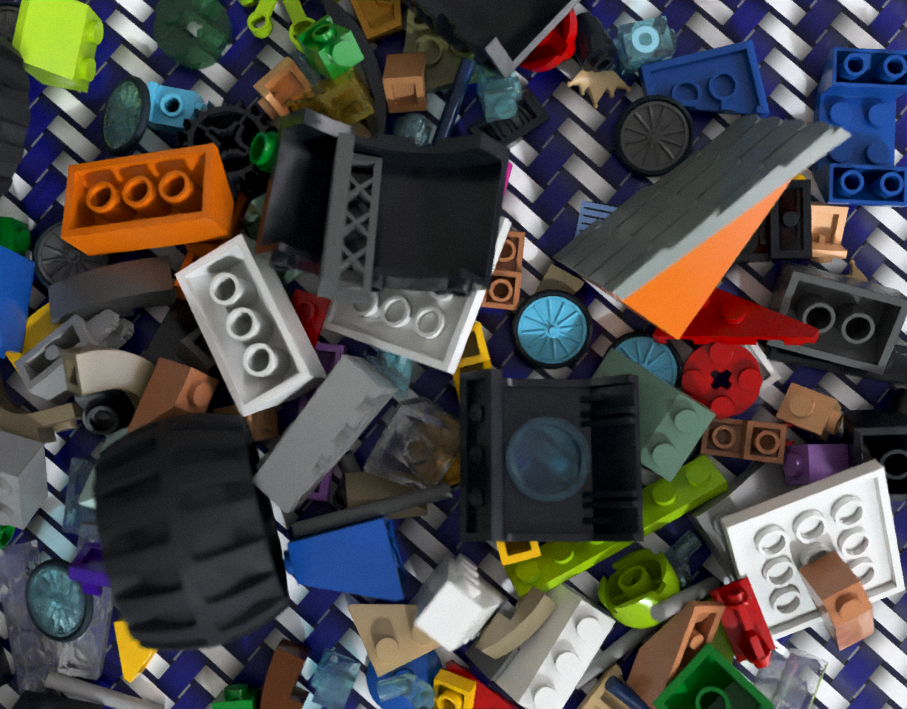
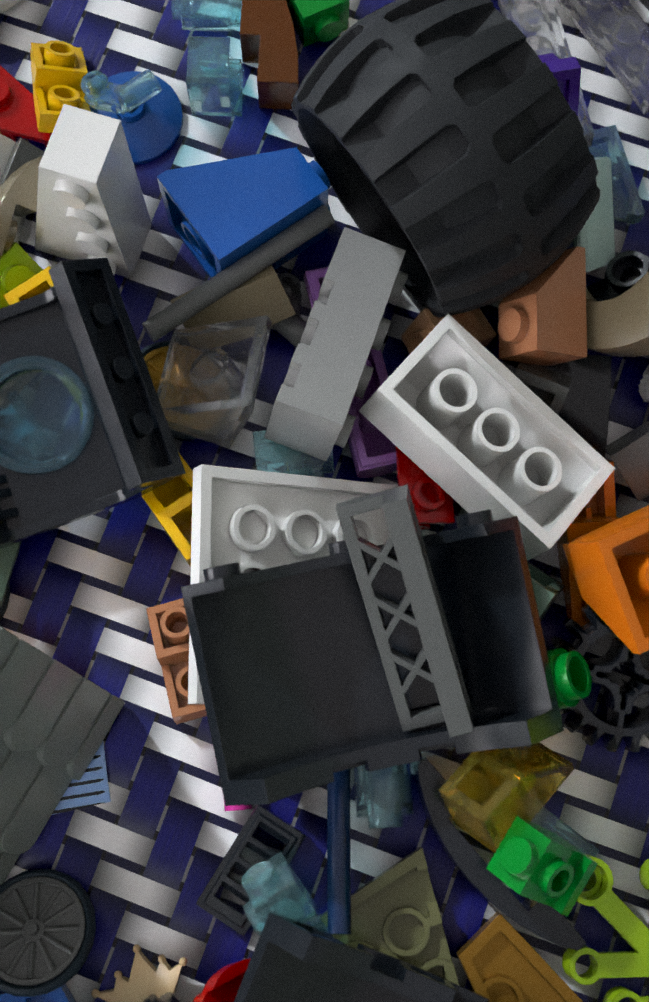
camera: 160 degrees right, 10 degrees down
clear light blue wheel [25,559,94,643] -> none
light nougat bracket [253,56,314,120] -> none
tan wing [347,604,442,677] -> none
medium nougat panel [382,52,428,113] -> none
medium azure wheel [511,289,593,369] -> none
dark tan tile [534,264,584,295] -> none

